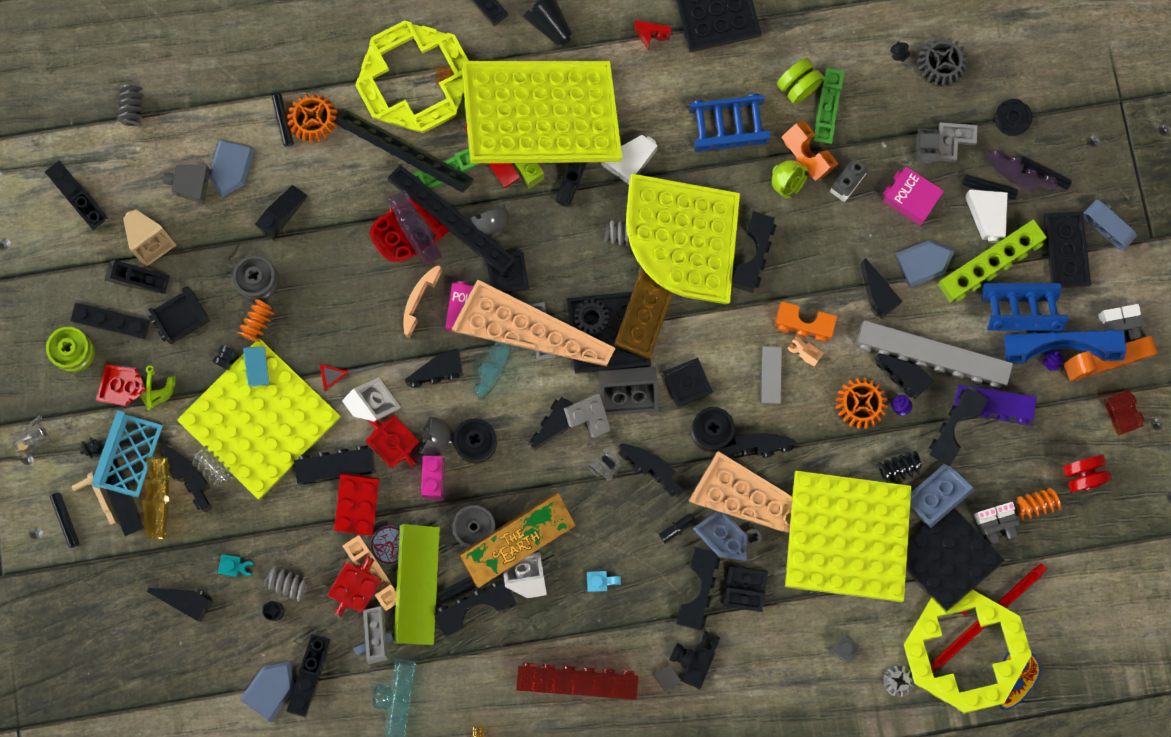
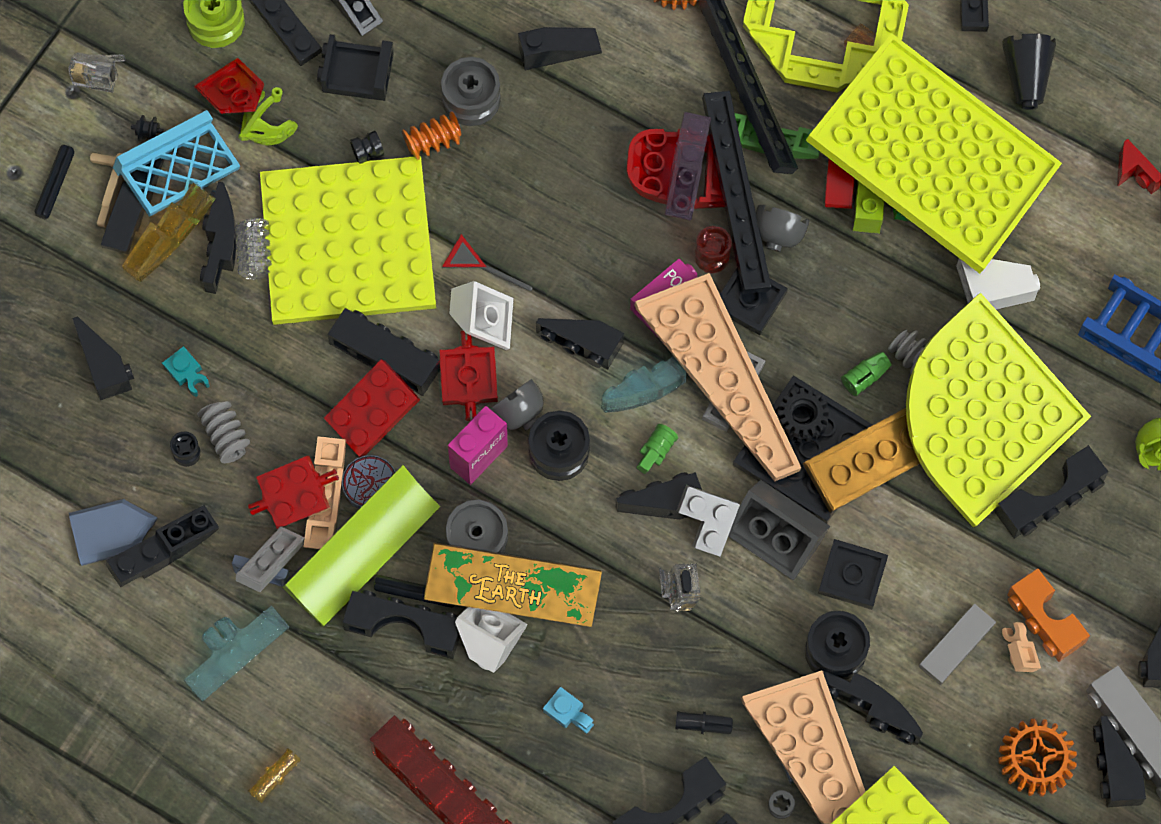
camera: 40 degrees right, 10 degrees down
medium azure slope [243,347,270,388] -> none
light nougat slope [404,265,442,338] -> none
black piece [555,162,587,207] -> none
black slope [618,443,684,498] -> none
sand blue tile [693,511,748,561] -> none
dark purple wheel [891,395,913,416] -> none
none -> bright green hinge [636,424,678,474]
none -> clear red wheel [695,226,732,273]
none -> bright green hinge [841,352,892,396]

